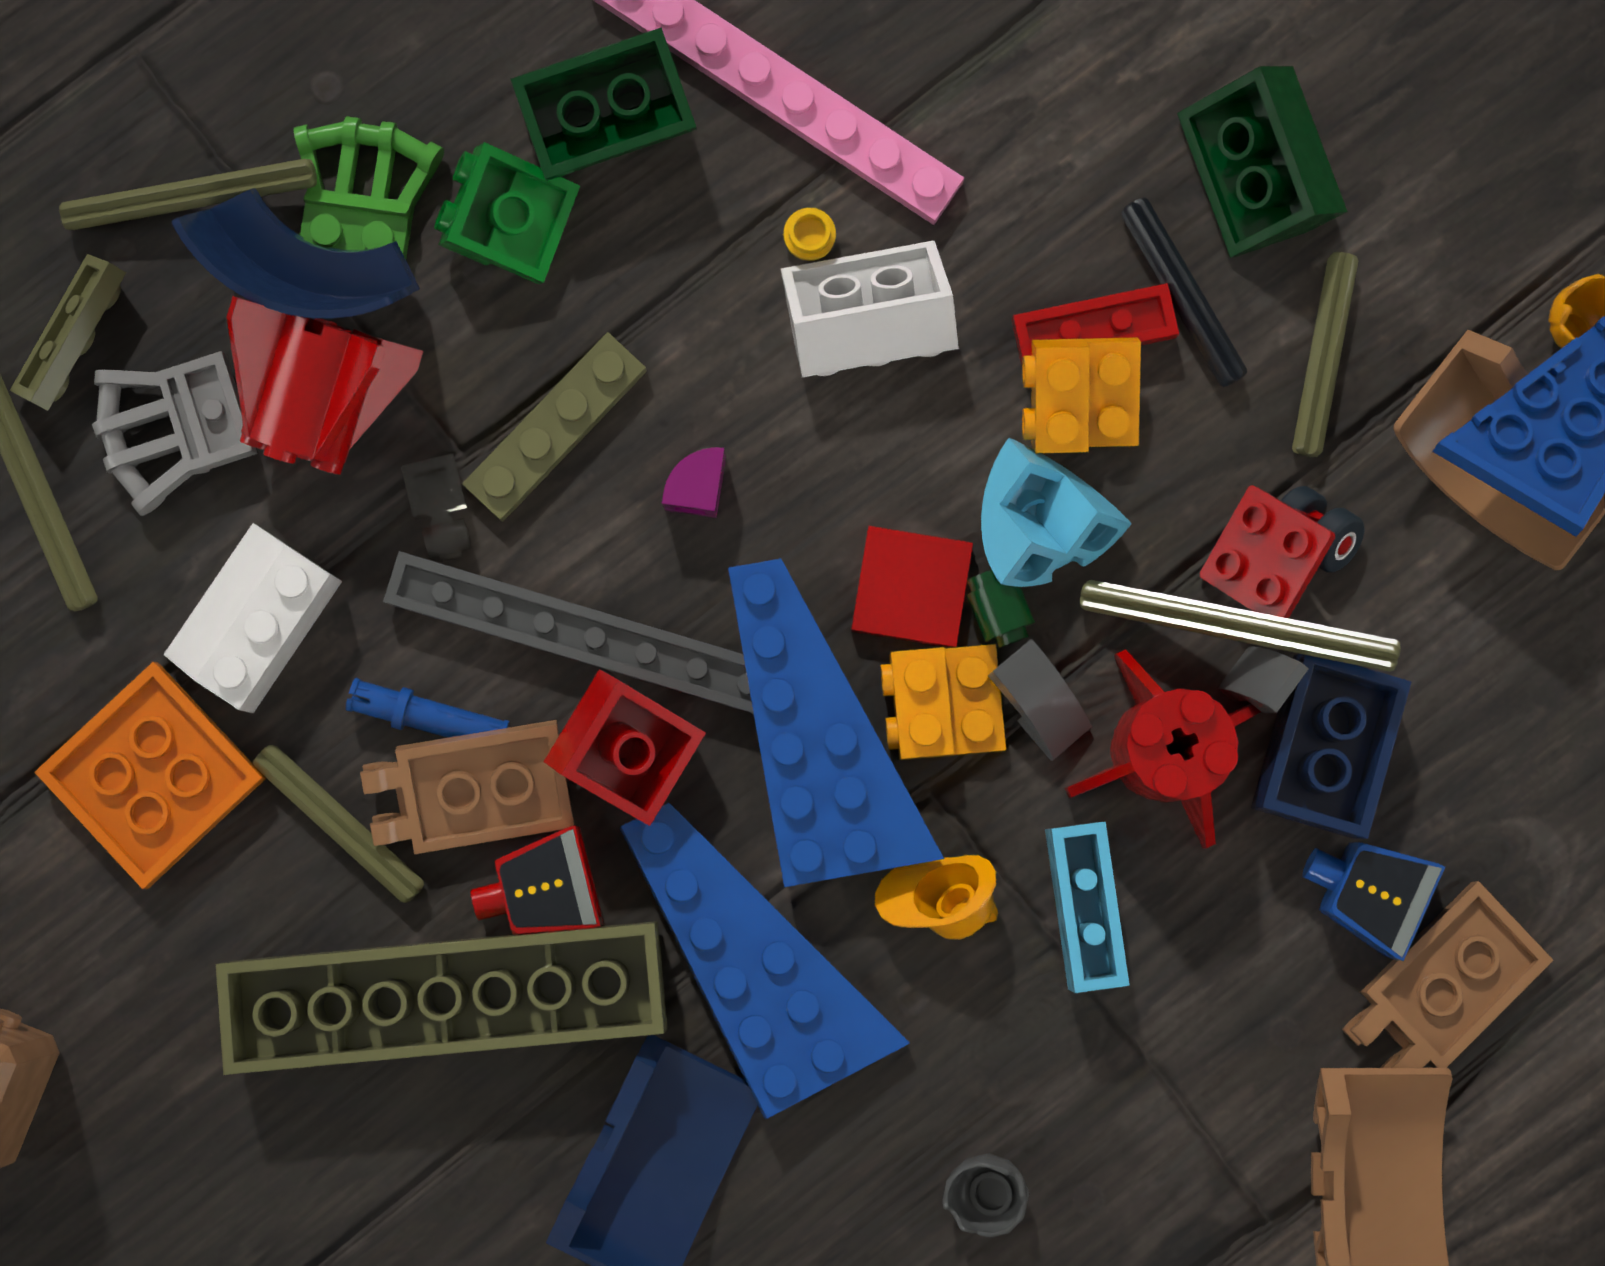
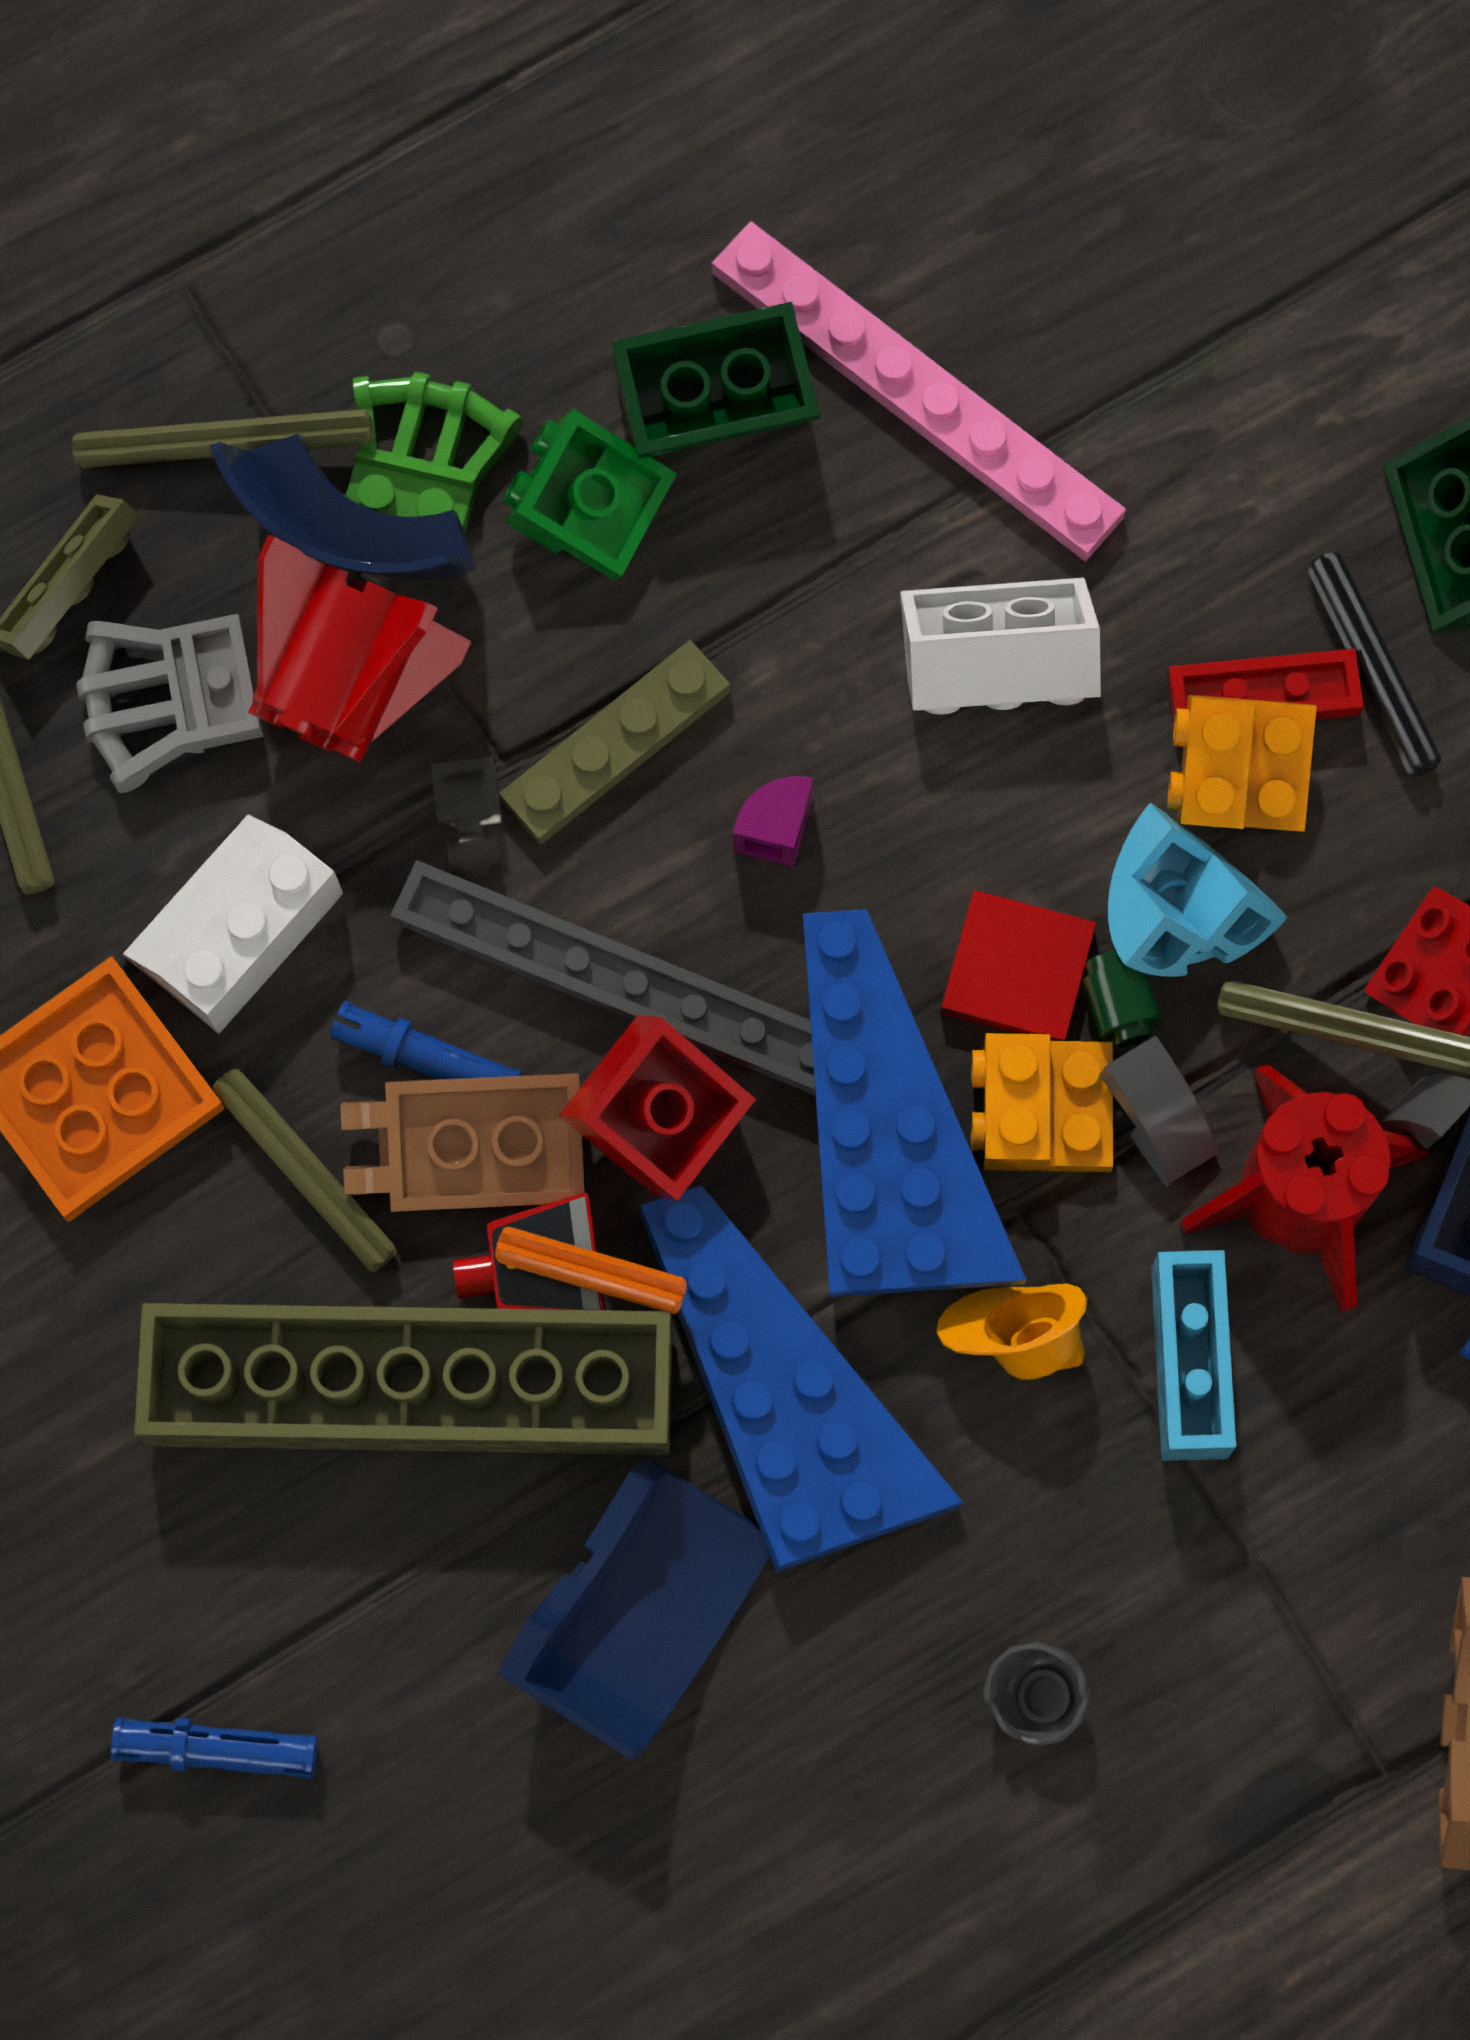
camera: 10 degrees right, 10 degrees down
yellow plate [784,208,836,261] -> none
none -> orange axle [495,1227,687,1314]

